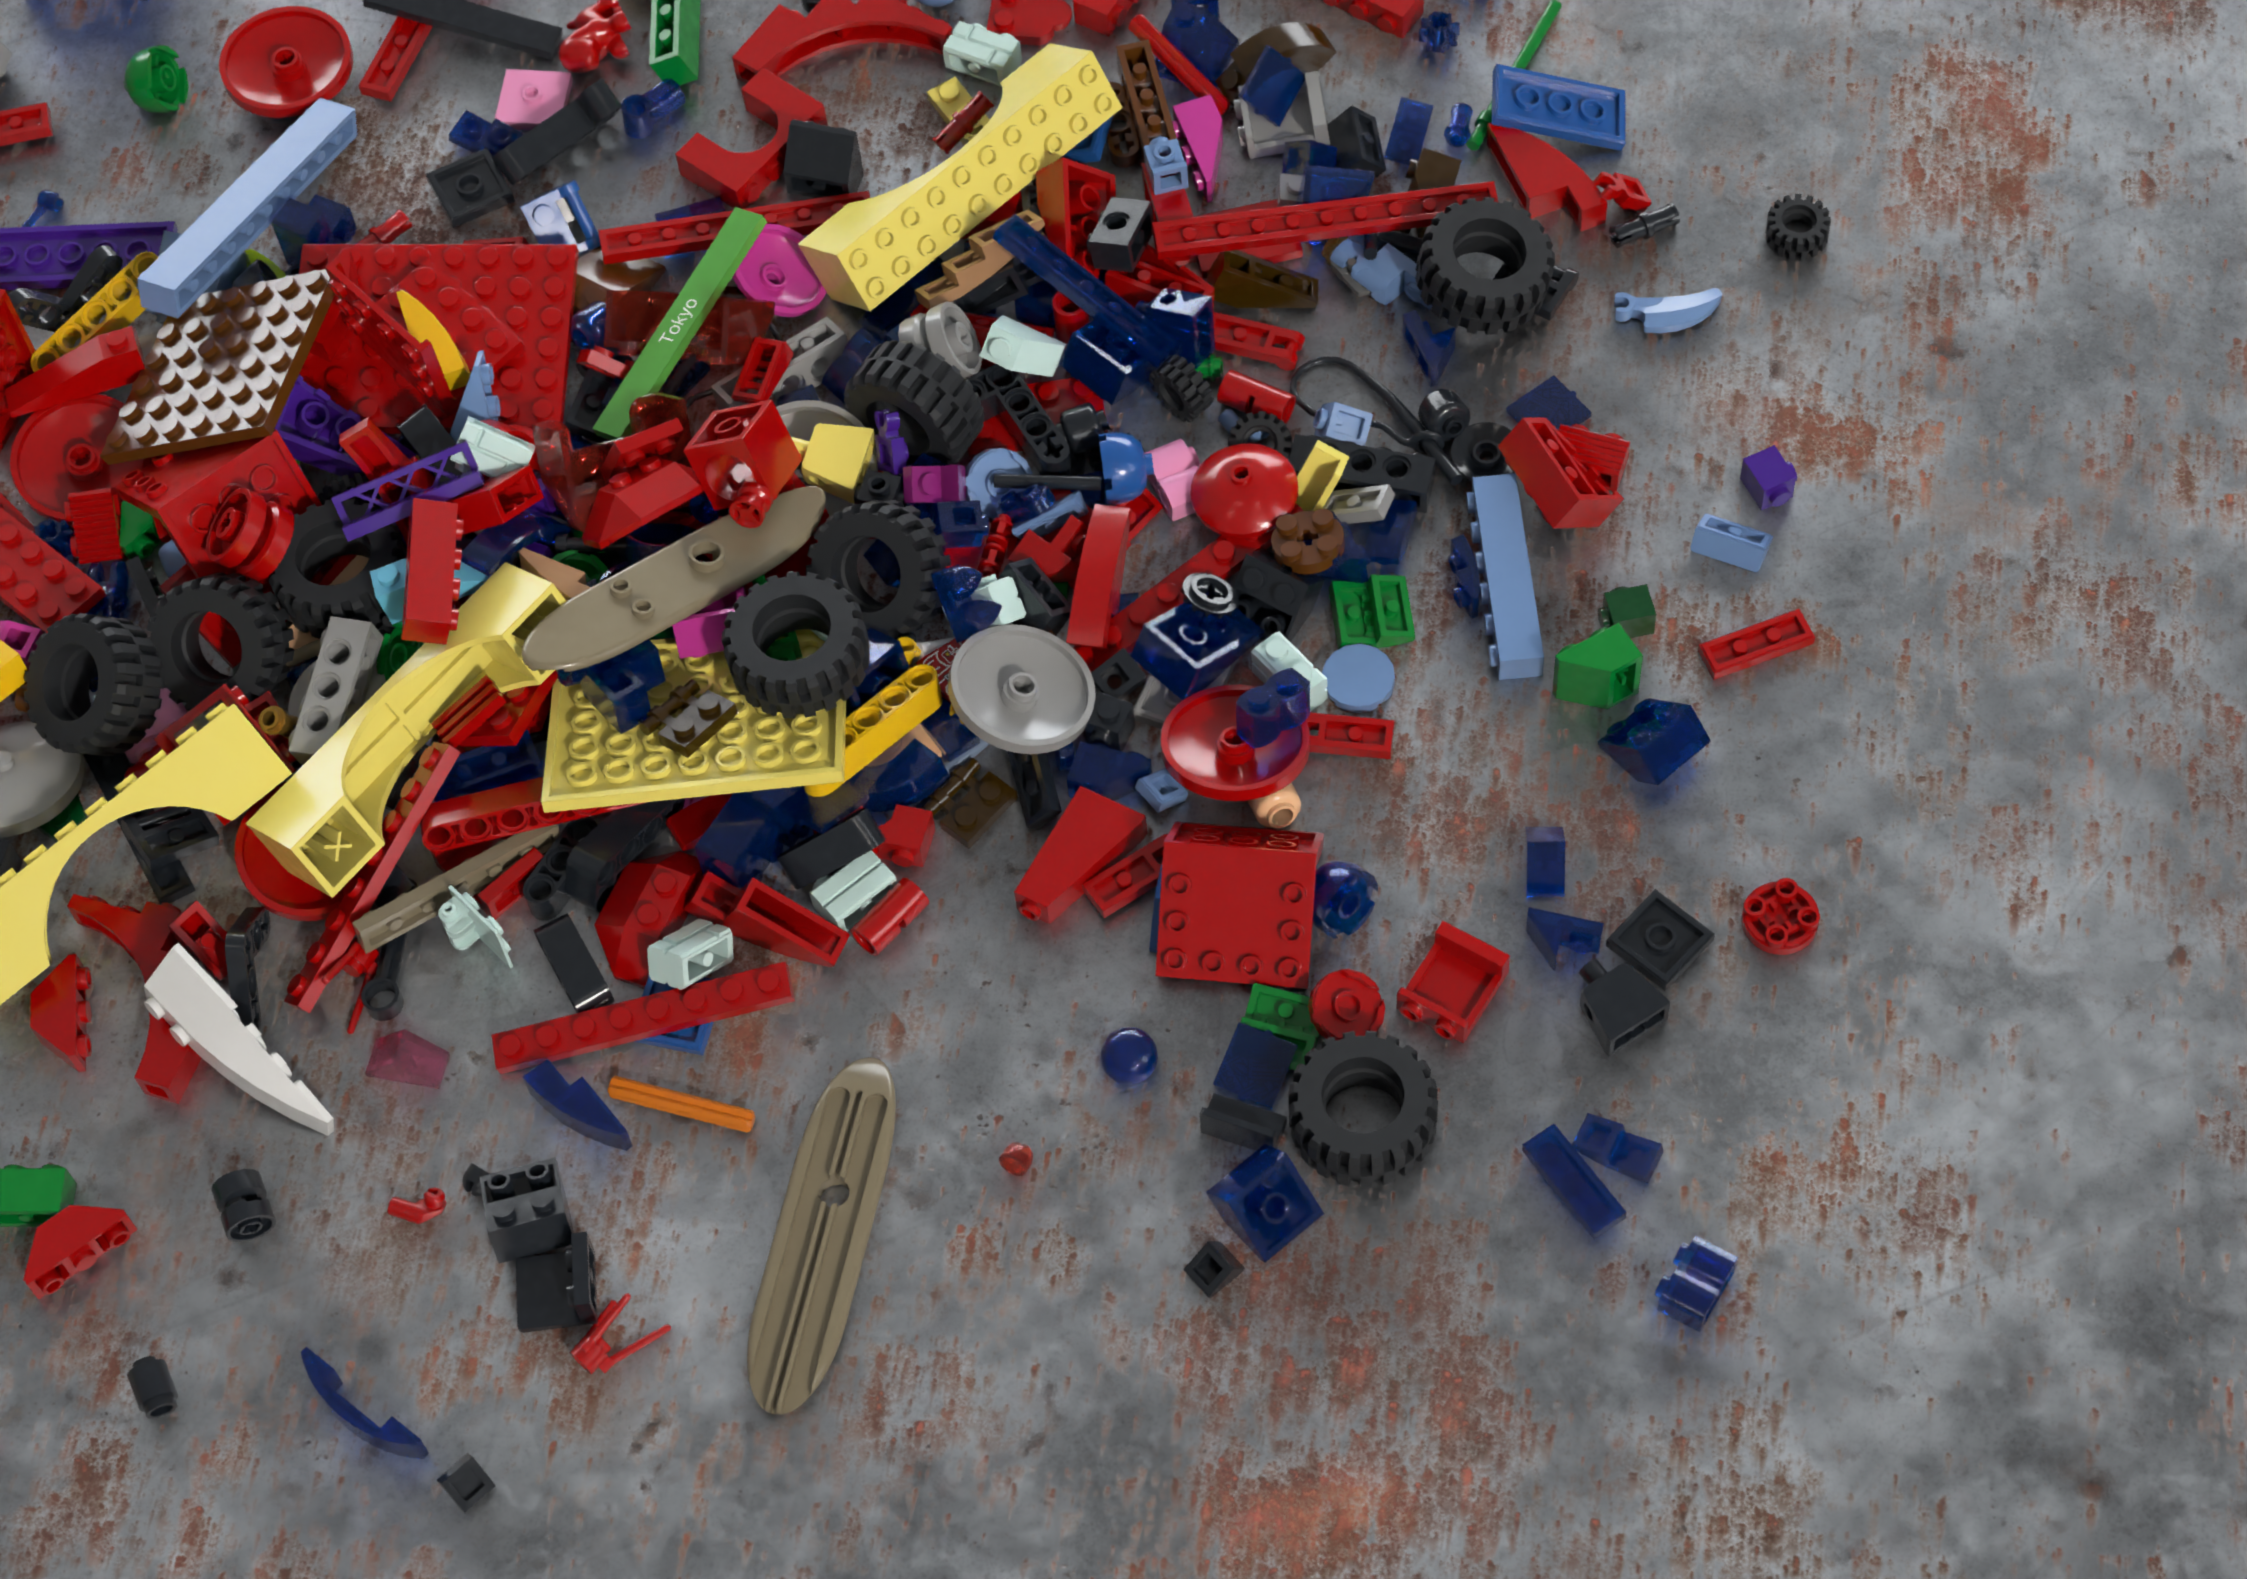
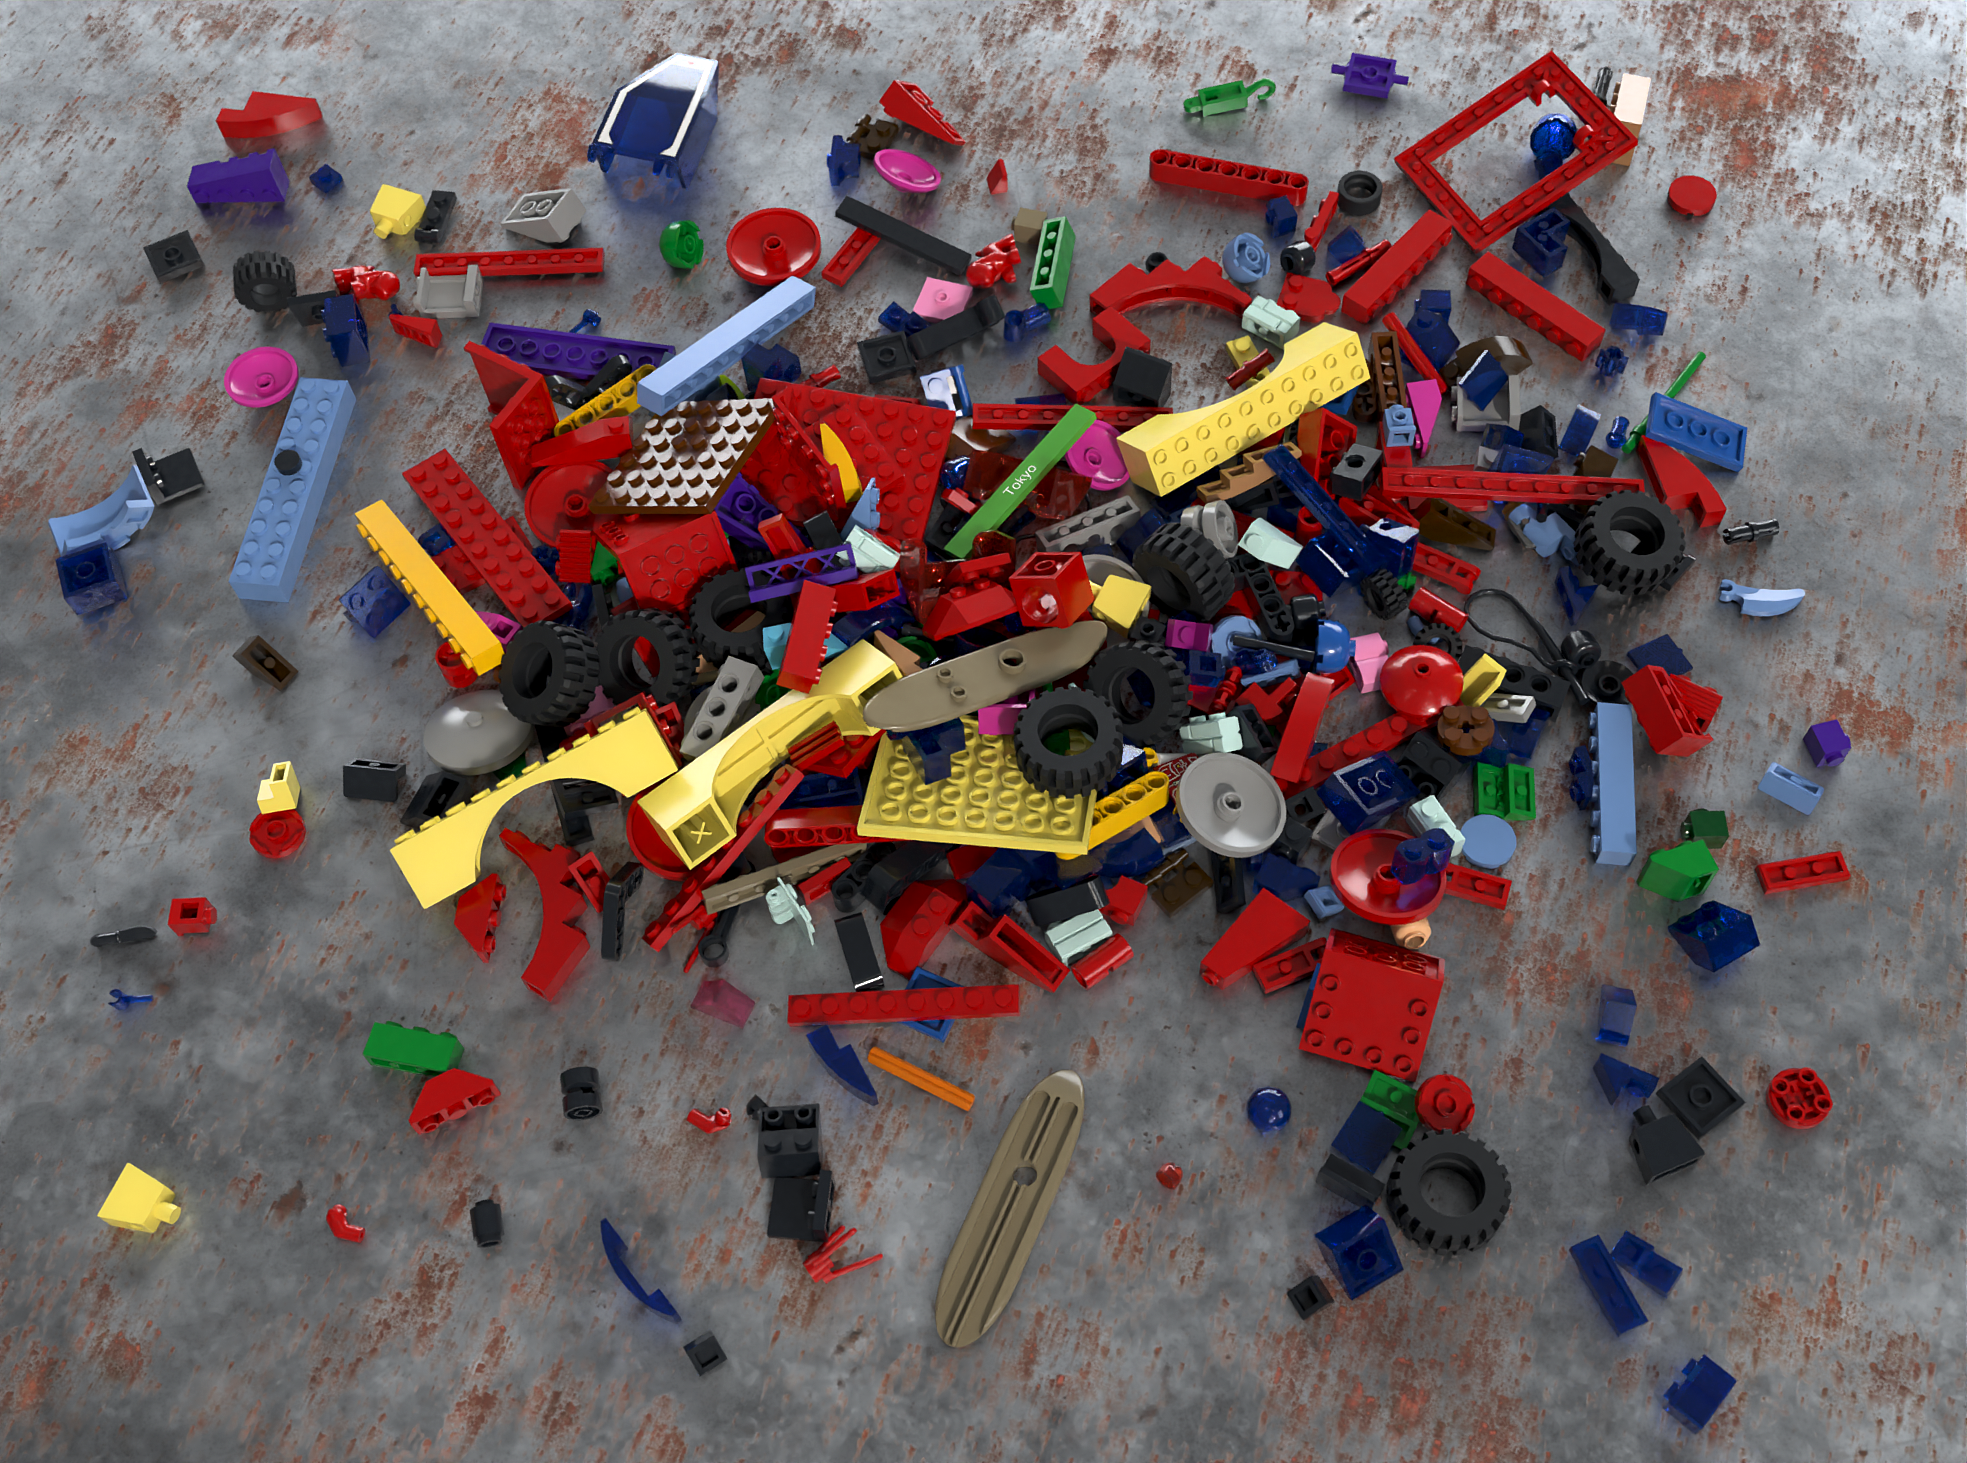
camera: 10 degrees right, 0 degrees up
white wedge [144,943,334,1136] -> none
red wheel [206,487,295,581] -> none
pearl gold pin [259,706,299,739] -> none
dark brown plate [639,680,738,758] -> none
light aqua brick [647,918,734,990] -> none
red wheel [729,482,773,529] -> none
red slope [731,337,794,404] -> none
dark purple plate [874,408,909,475] -> none
clear blue tile [931,565,1002,643] -> none
black gear [1180,573,1238,619] -> none
medium blue bracket [1313,402,1373,446] -> none
clear blue cylinder [1313,861,1378,939] -> none
red panel [1396,921,1510,1044] -> none
red plate [1593,172,1652,212] -> none
black tyre [1765,194,1831,261] -> none

